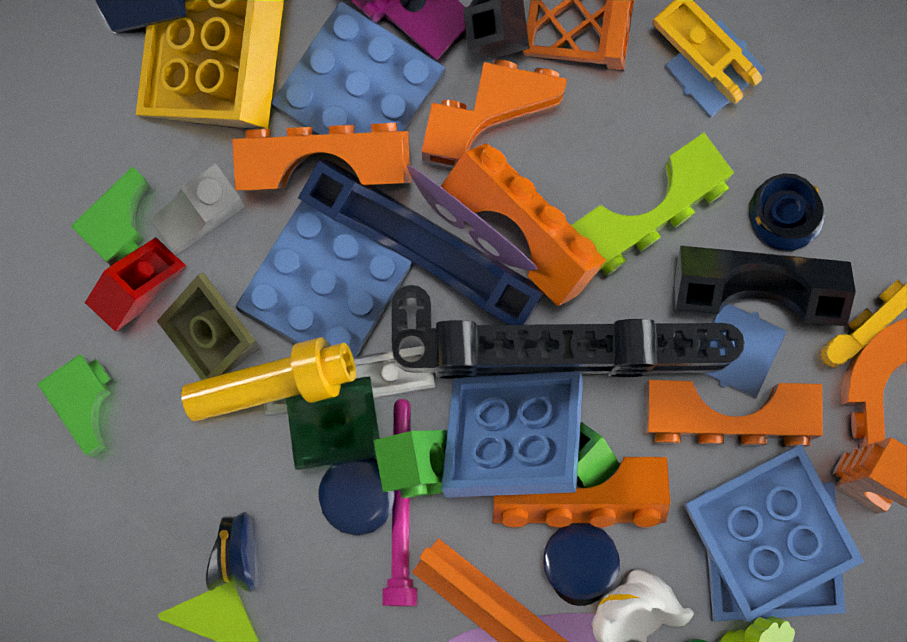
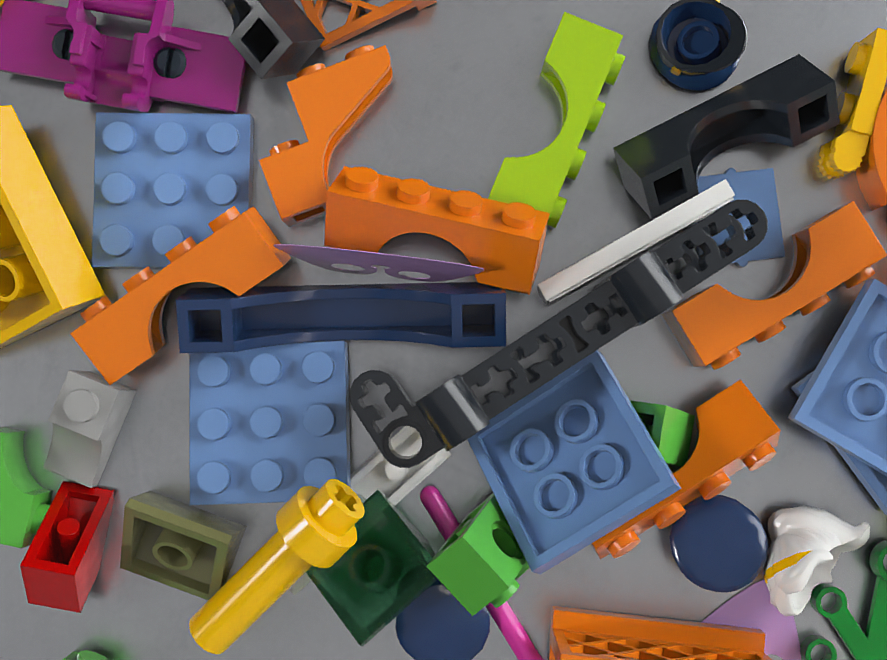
camera: 25 degrees left, 5 degrees up
none -> white tile [537,179,735,306]

